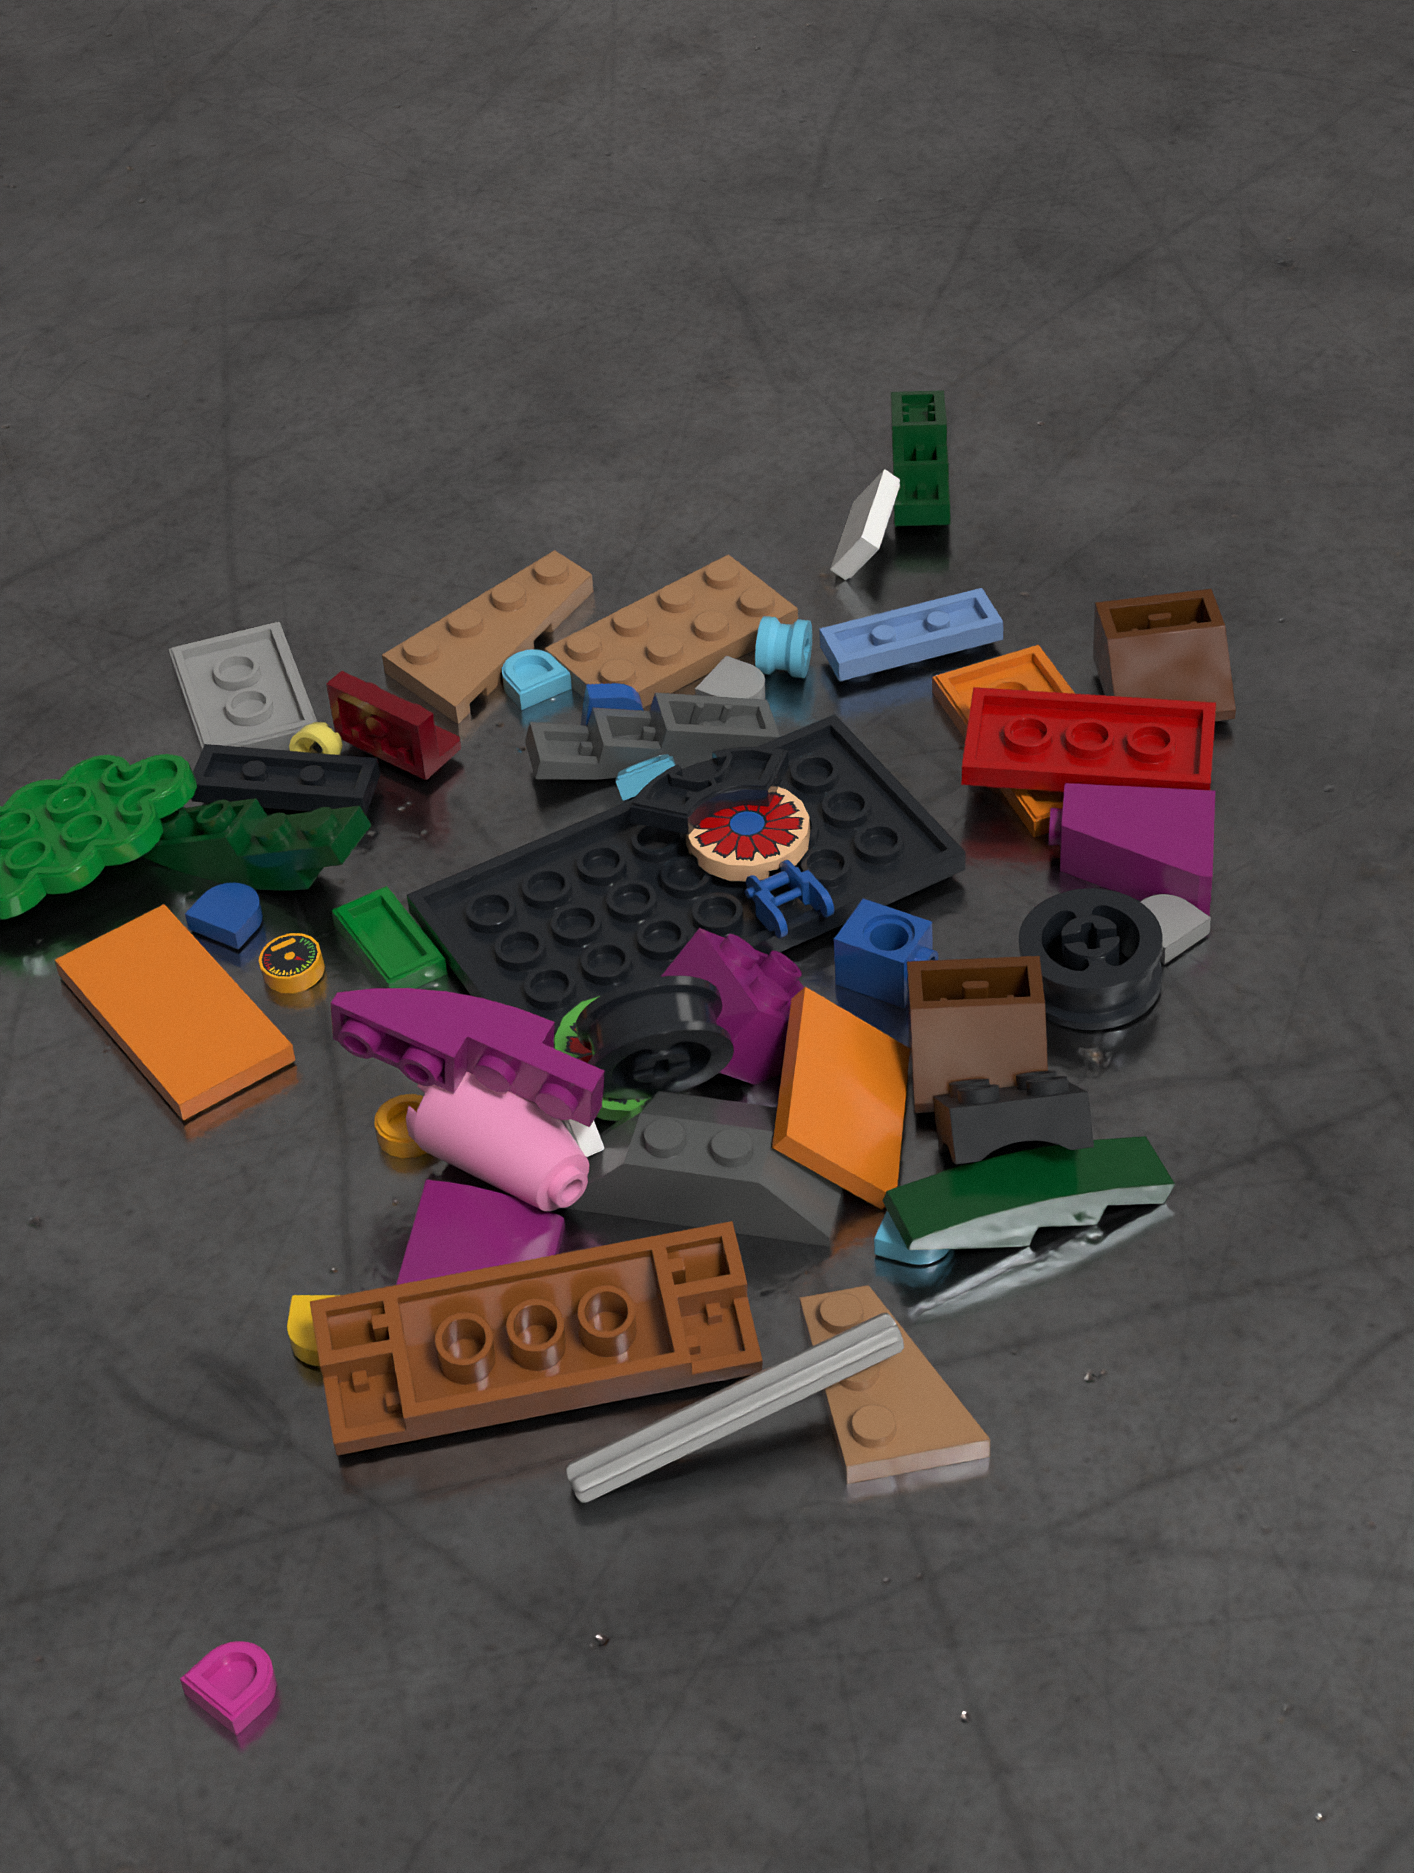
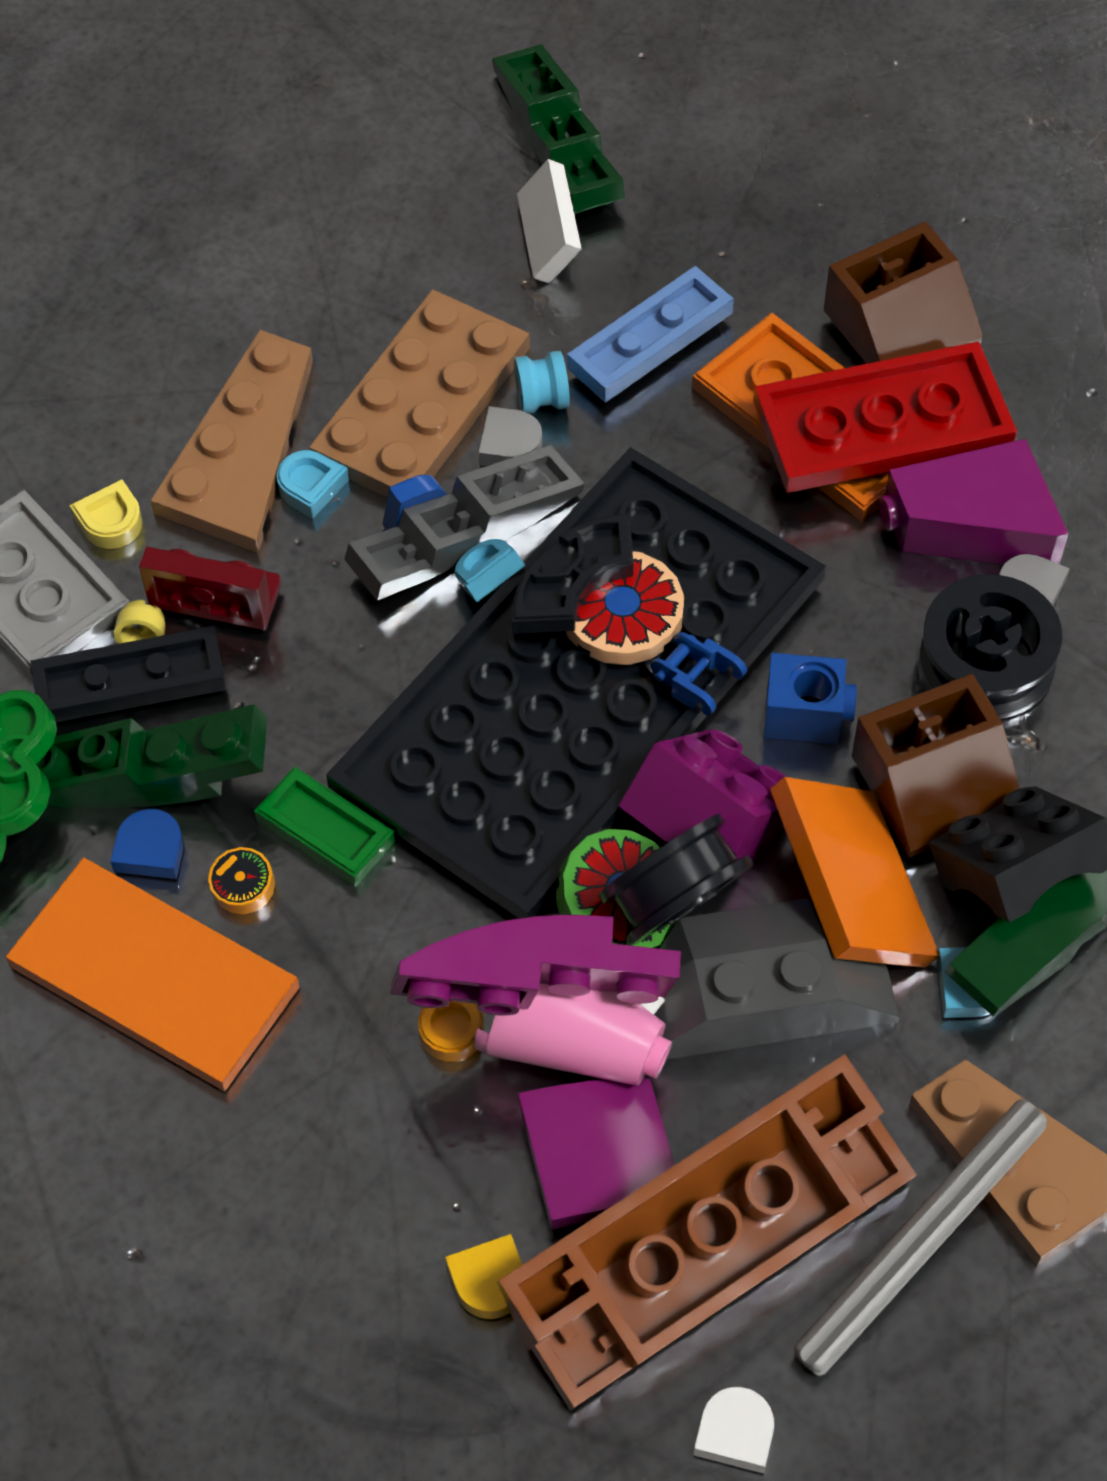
camera: 25 degrees left, 15 degrees up
none -> light yellow tile [69,479,142,549]
none -> white tile [693,1387,774,1474]

